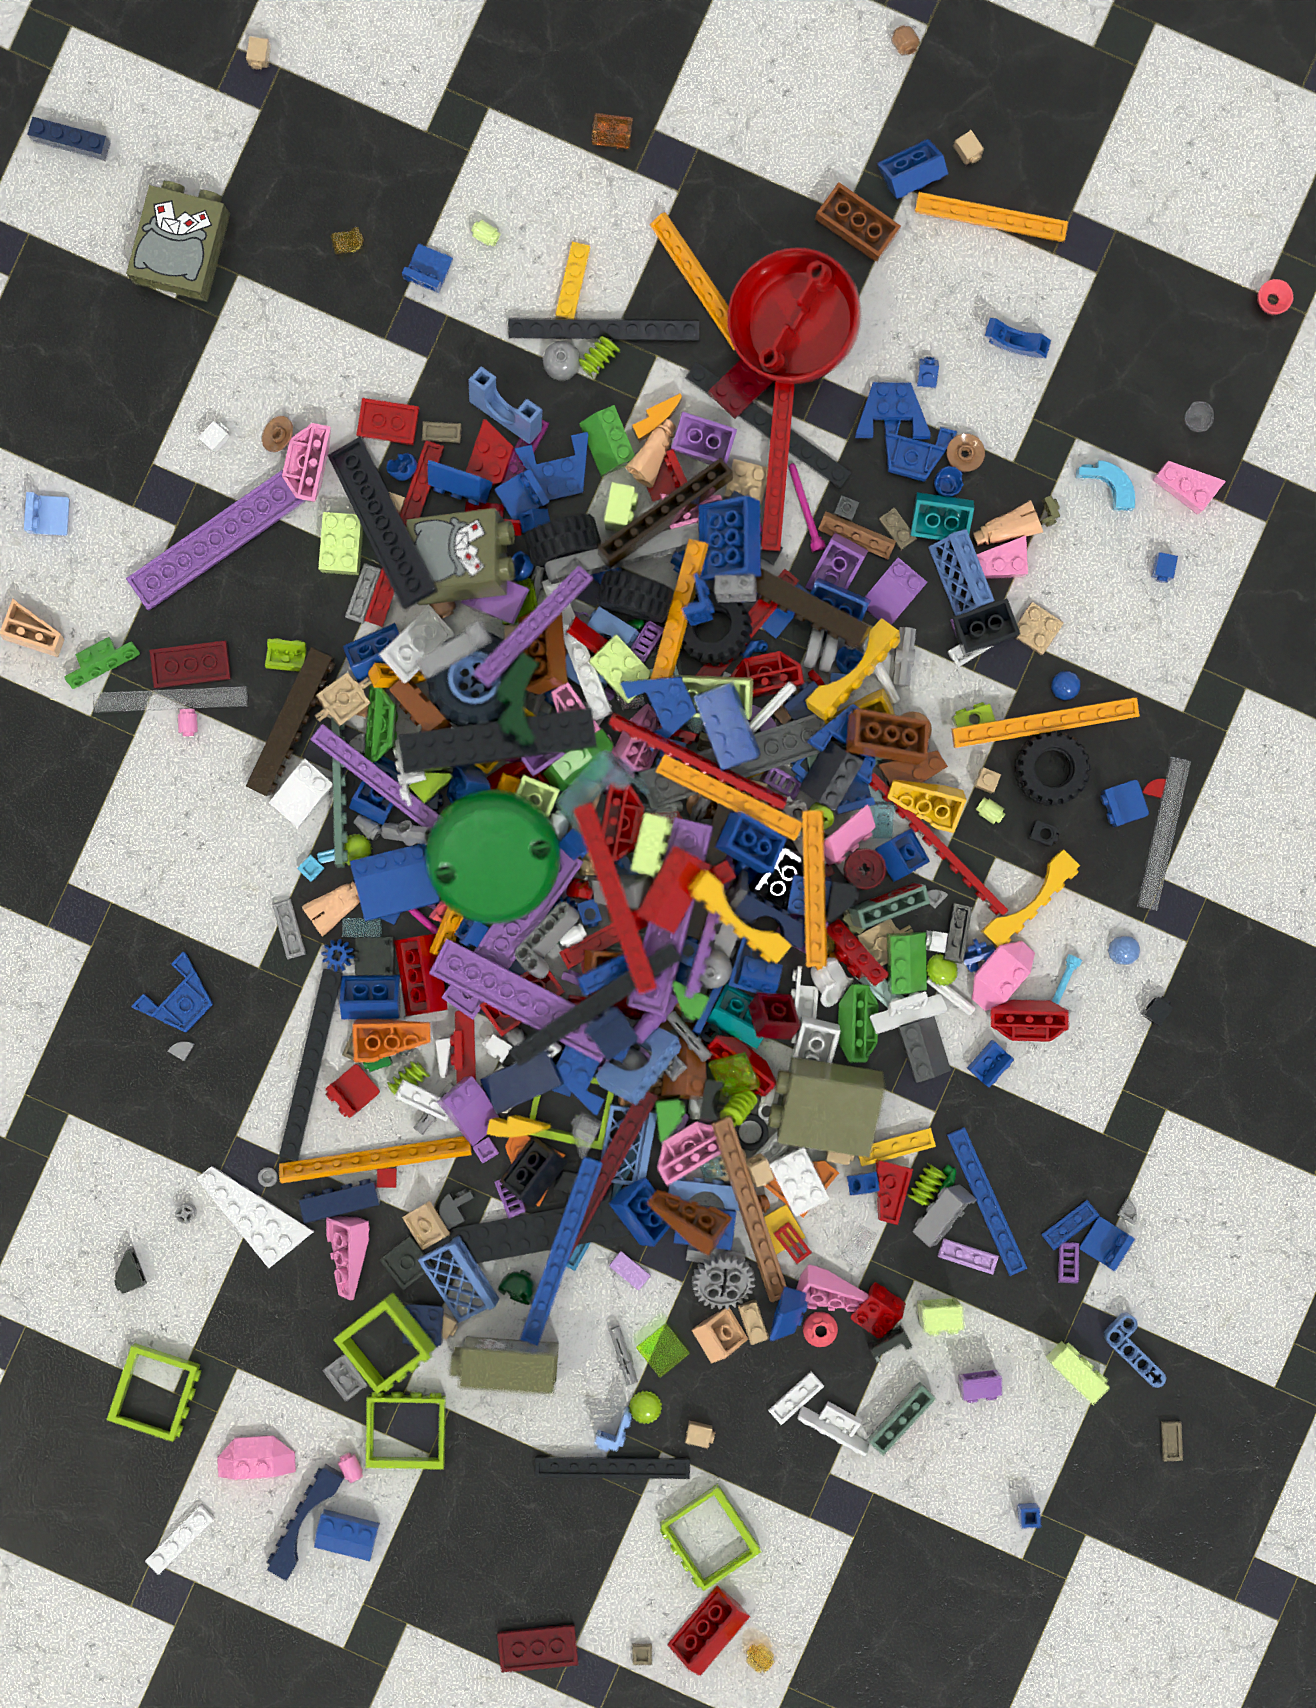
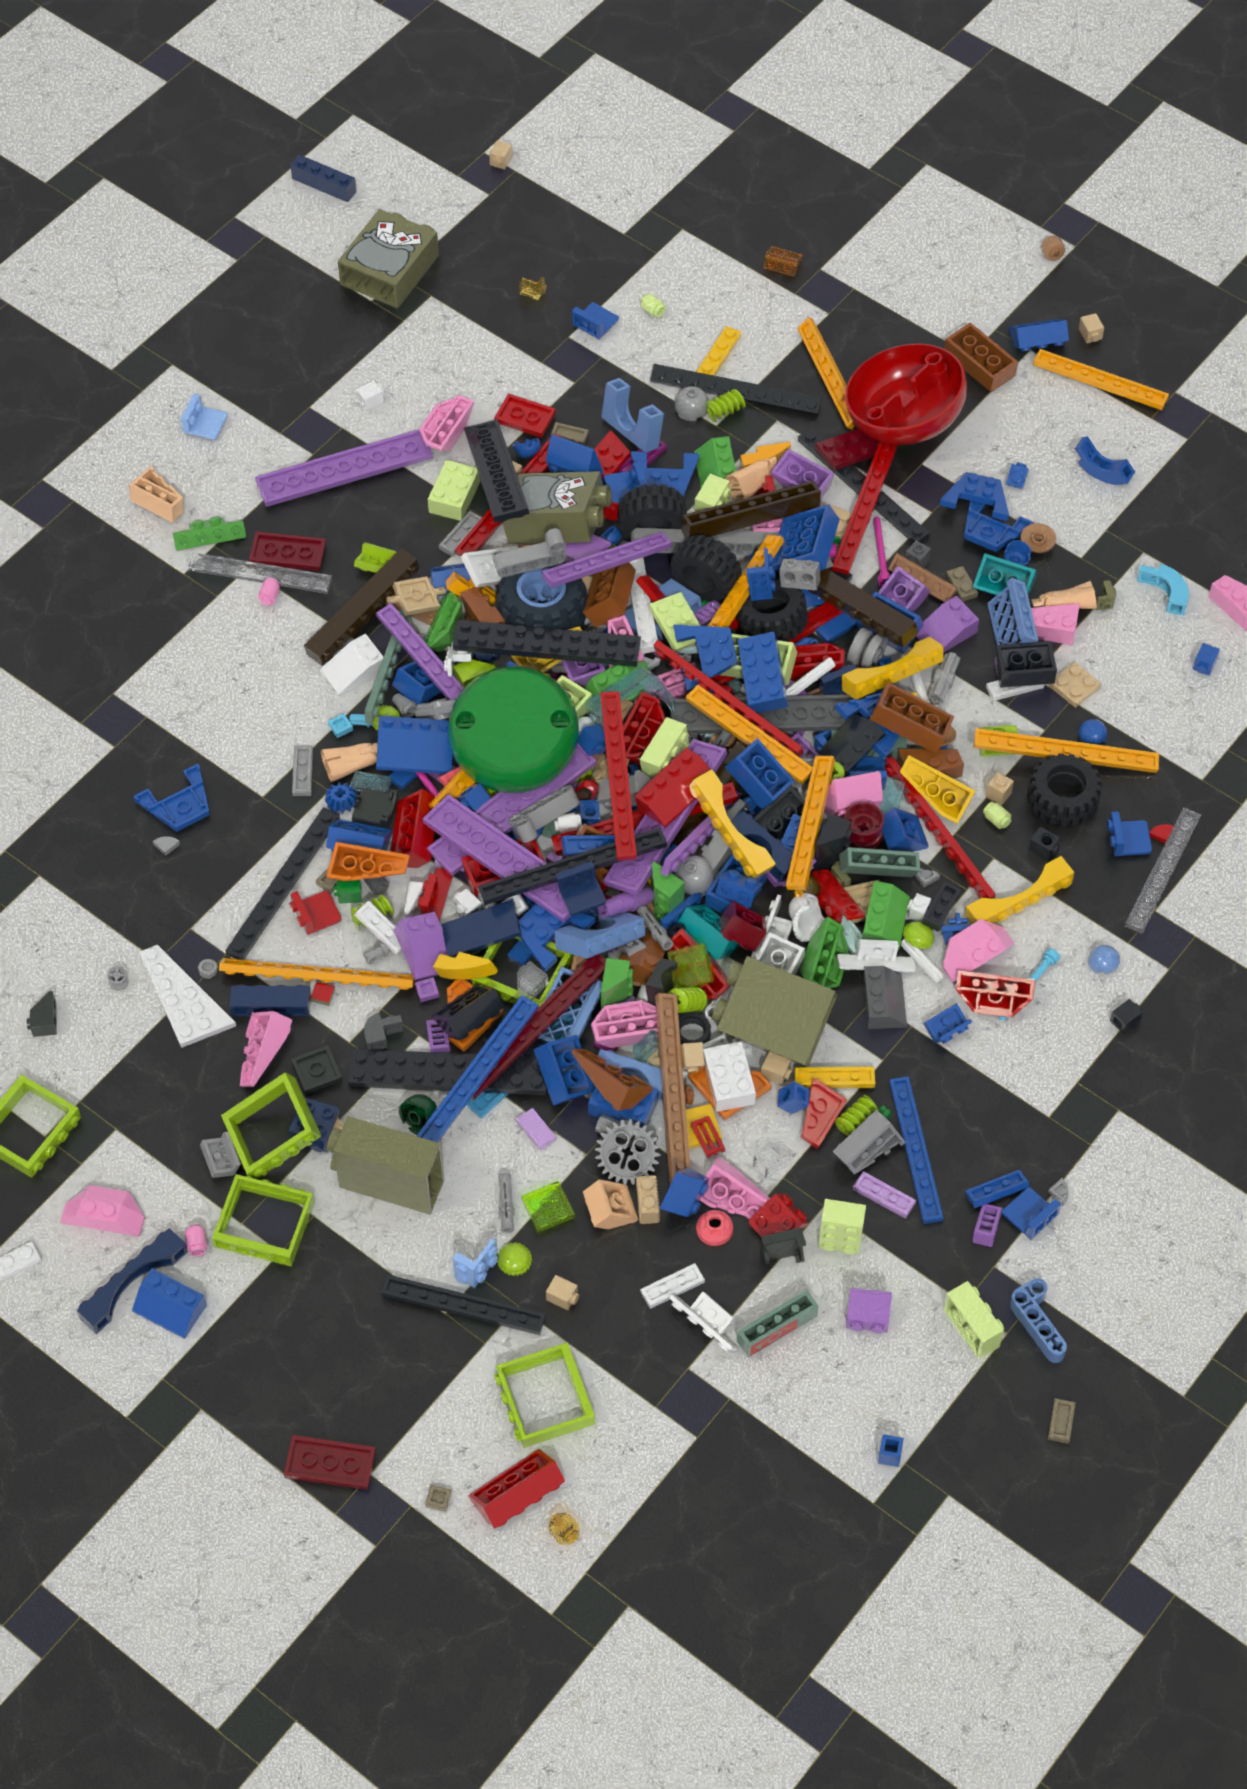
camera: 20 degrees right, 30 degrees down
medium nougat dish [262,416,293,452] -> none
tan plate [402,1201,450,1250] -> none
medium blue fence [418,1236,499,1323] -> none
dark green arch [494,653,538,746] -> none

